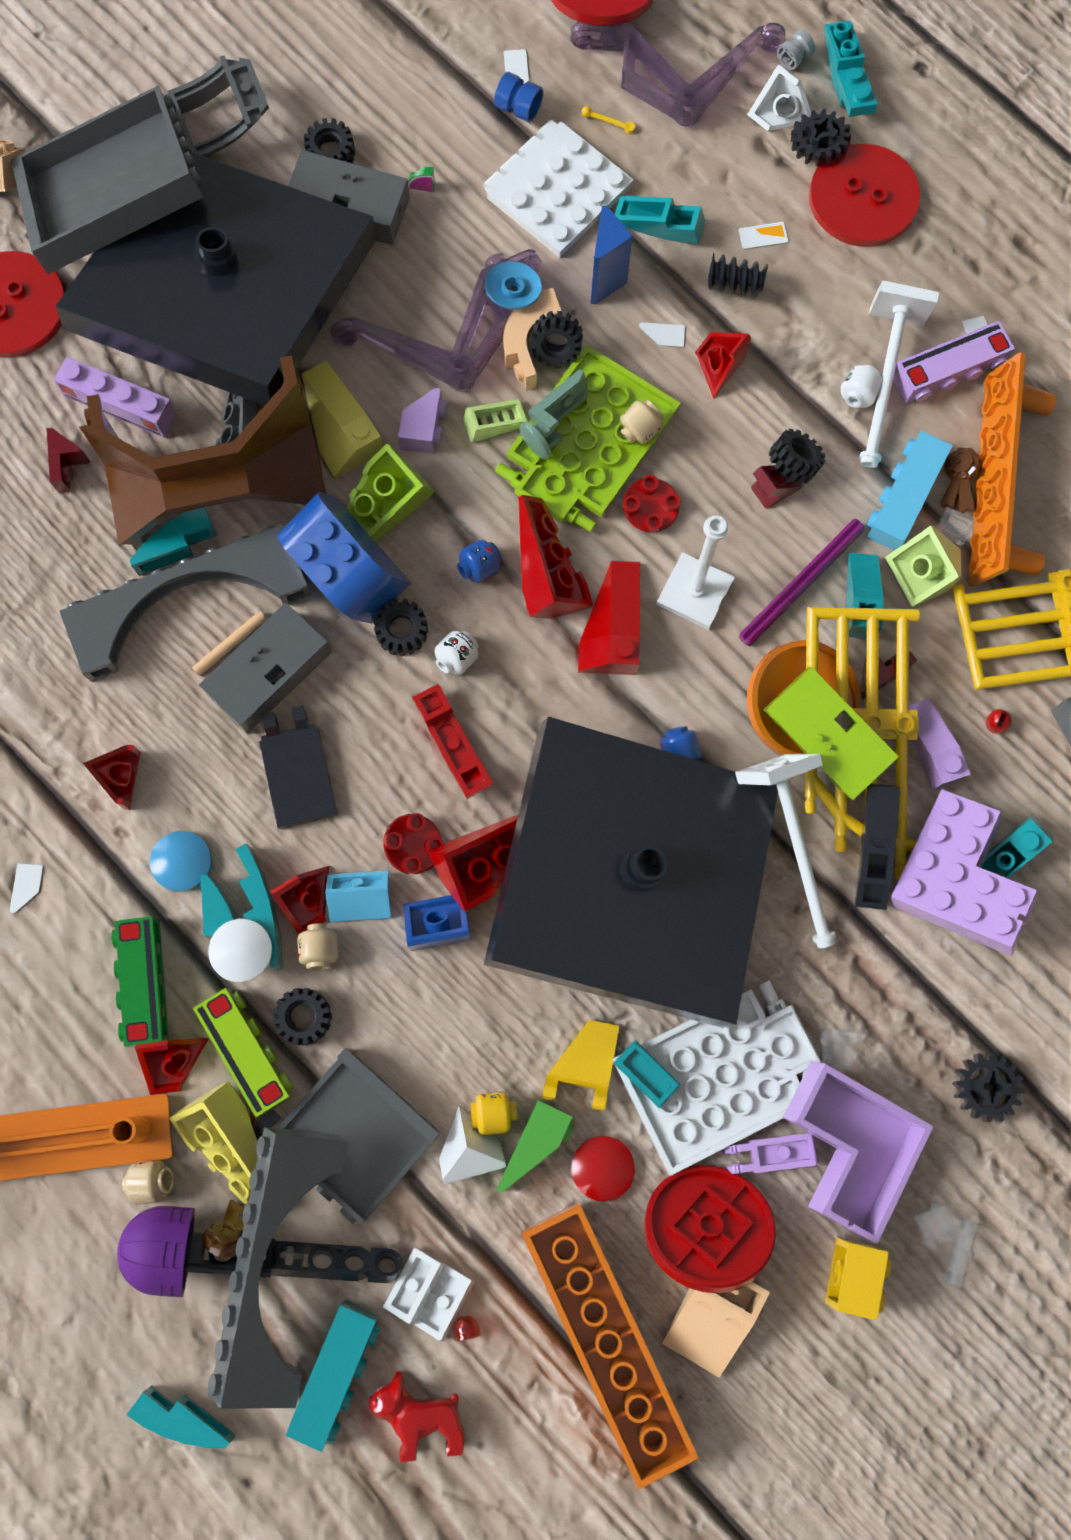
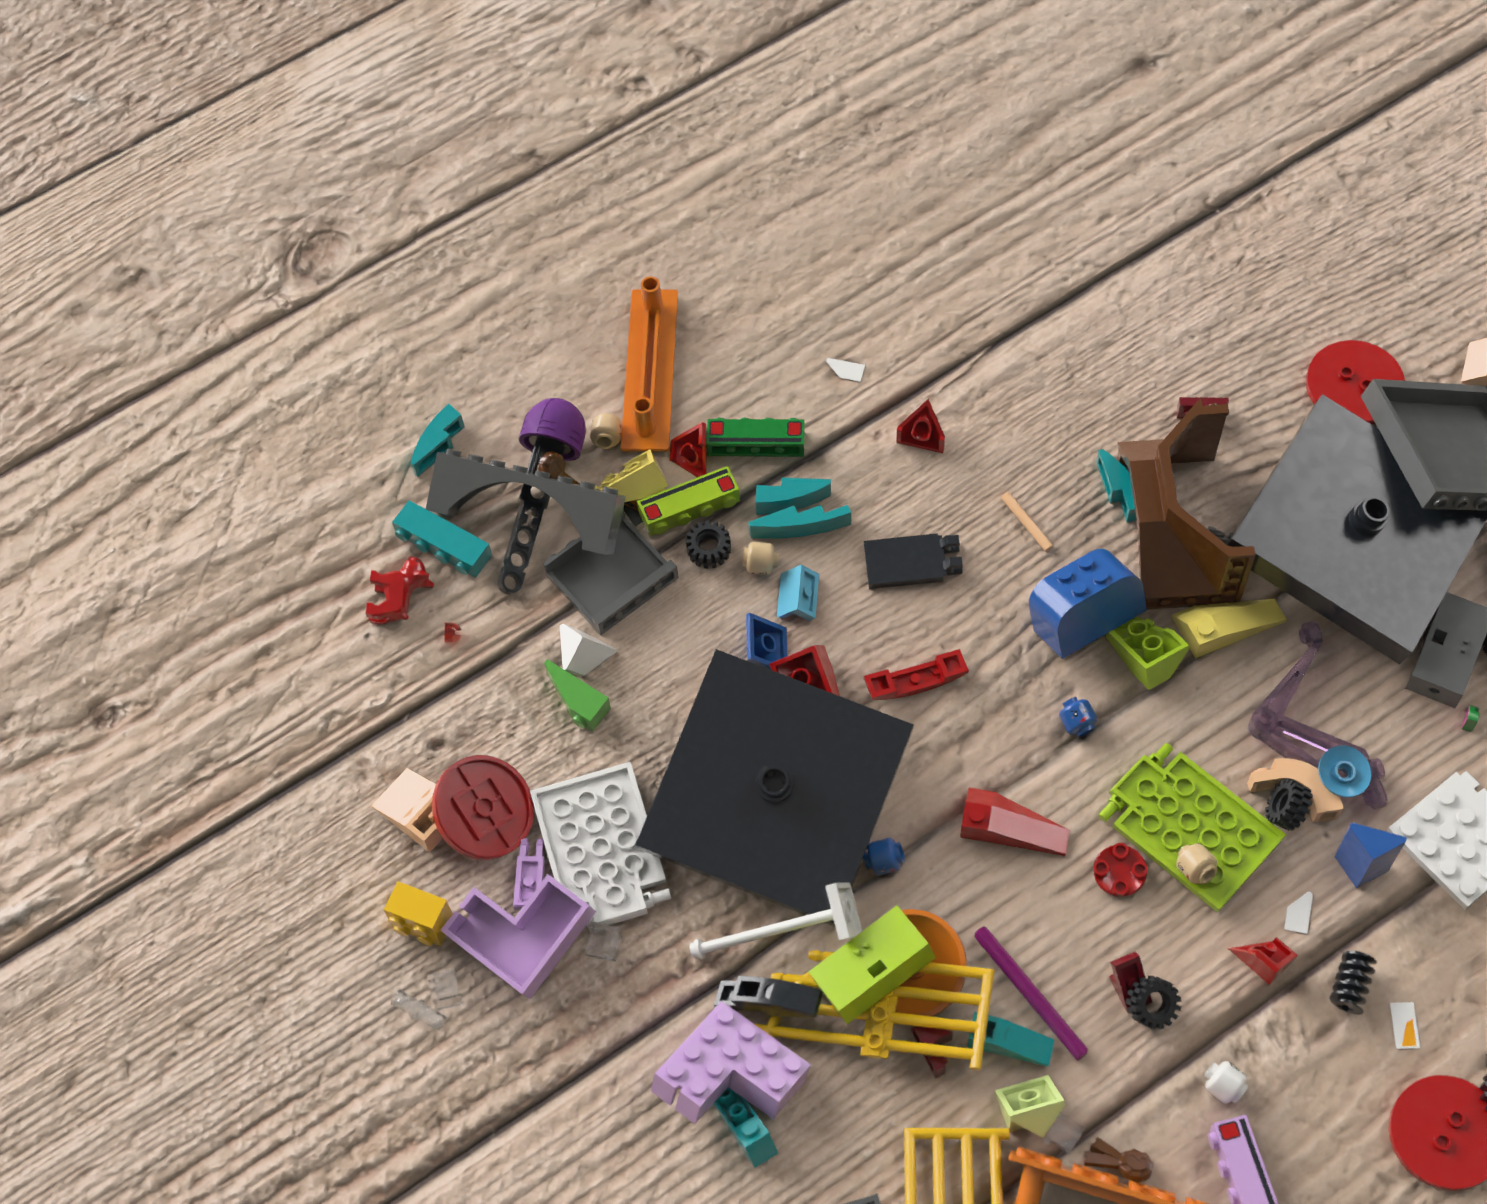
camera: 105 degrees right, 15 degrees down
lavender brick [53,356,177,438] -> none
dark grey arch [59,524,311,682] -> none
dark azure dish [150,831,212,892] -> none
dark grey brick [199,602,332,734] -> none
white dish [209,919,272,982] -> none
red slope [270,865,330,934] -> none
black tyre [374,599,428,656] -> none
red dish [383,813,444,875] -> none
white slope [383,1247,475,1341] -> none
lavender slope [398,388,446,454] -> none
white head [435,631,478,675] -> none
yellowish green slope [463,399,528,442] -> none
yellow head [470,1091,517,1136] -> none
red wedge [518,495,594,619] -> none
sand green piece [520,369,589,460] -> none
orange brick [521,1202,699,1490] -> none
yellow flag [542,1020,619,1111] -> none
red dish [571,1136,635,1202] -> none
teal tile [613,1040,681,1108] -> none
teal slope [615,196,706,244] -> none
white tile [656,516,735,630] -> none
white tile [859,280,939,468] -> none
medium azure brick [866,430,953,551] -> none
lavender slope [908,699,971,791] -> none
black gear [952,1052,1025,1122] -> none
red hinge [985,709,1012,734] -> none

